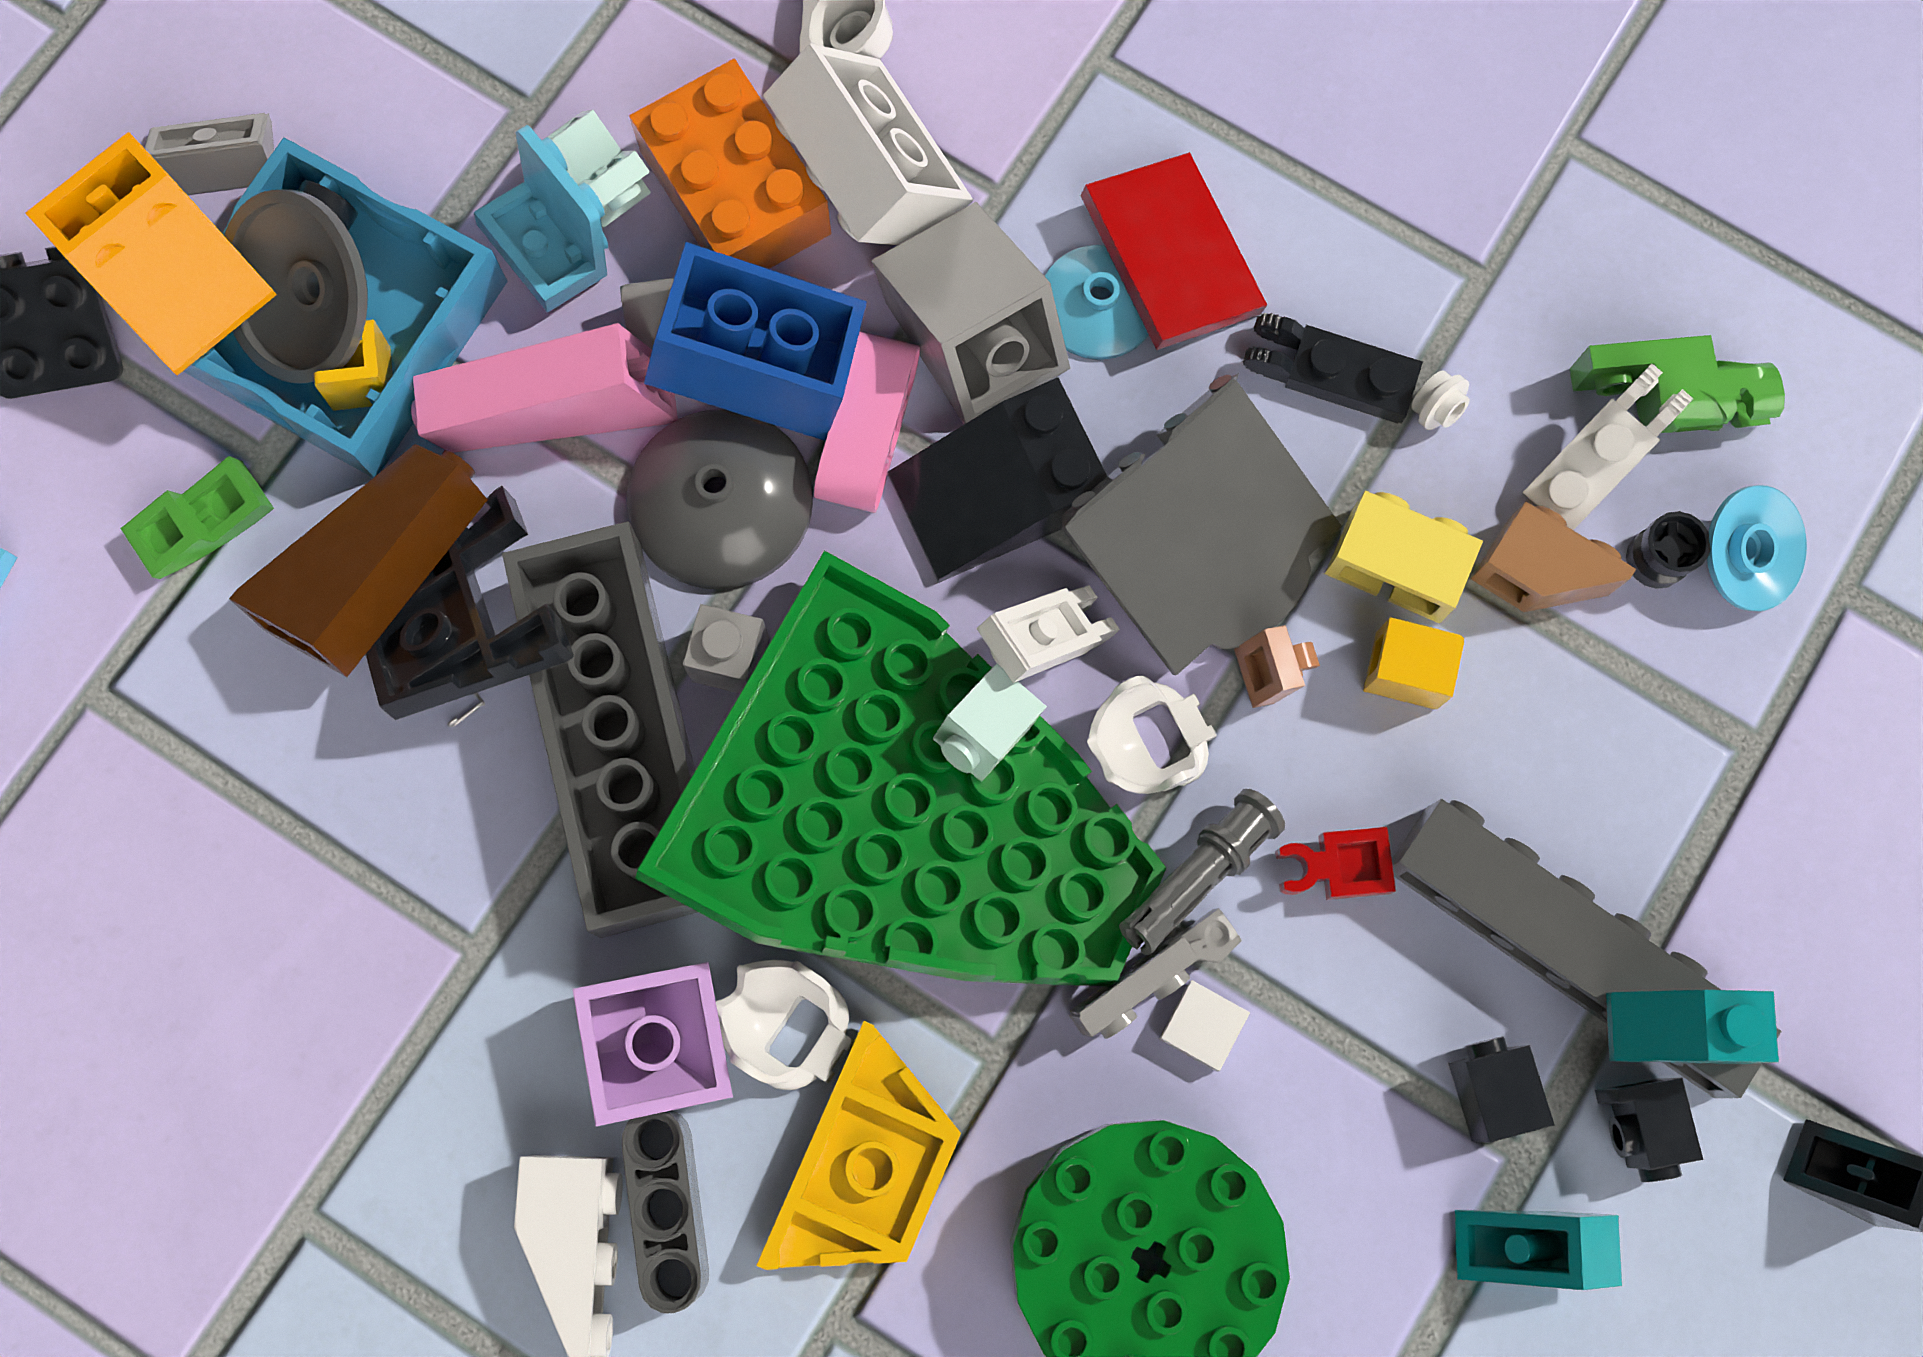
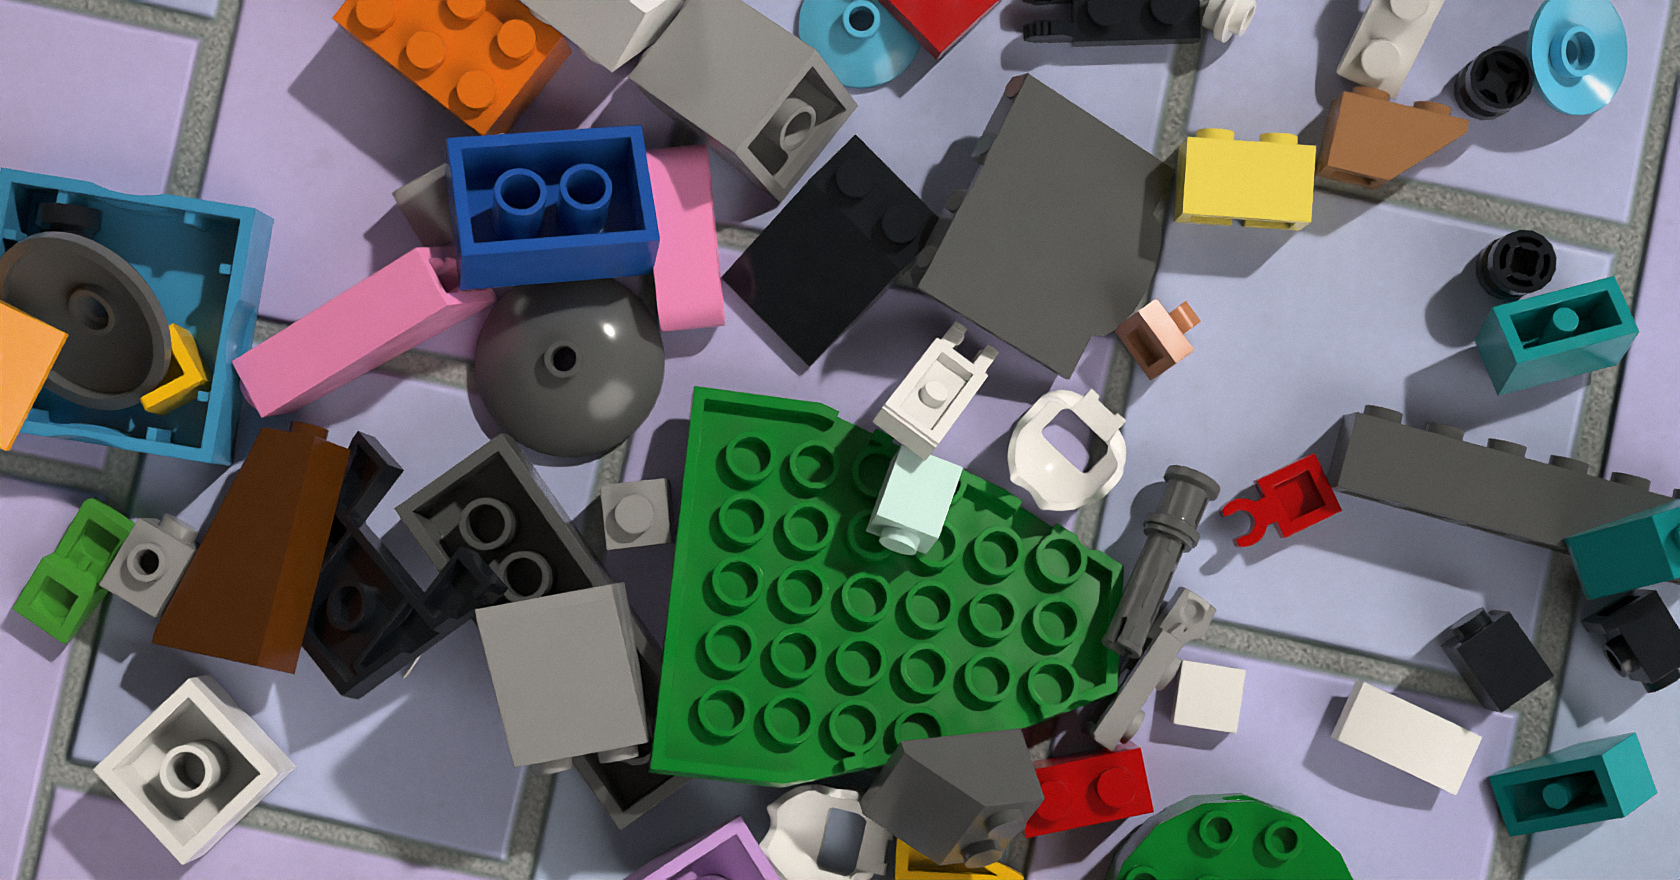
camera: 15 degrees left, 10 degrees up
medium azure bracket [474,125,608,313] -> none
light aqua brick [547,110,651,228] -> none
yellow panel [1363,617,1464,709] -> none
none -> white brick [93,674,297,865]
none -> light grey brick [99,514,200,618]
none -> light grey slope [475,582,653,776]
none -> dark grey slope [859,728,1045,868]
none -> red brick [1022,741,1154,838]
none -> white slope [1331,679,1482,795]
none -> teal brick [1475,276,1639,396]
none -> black wheel [1476,230,1557,300]

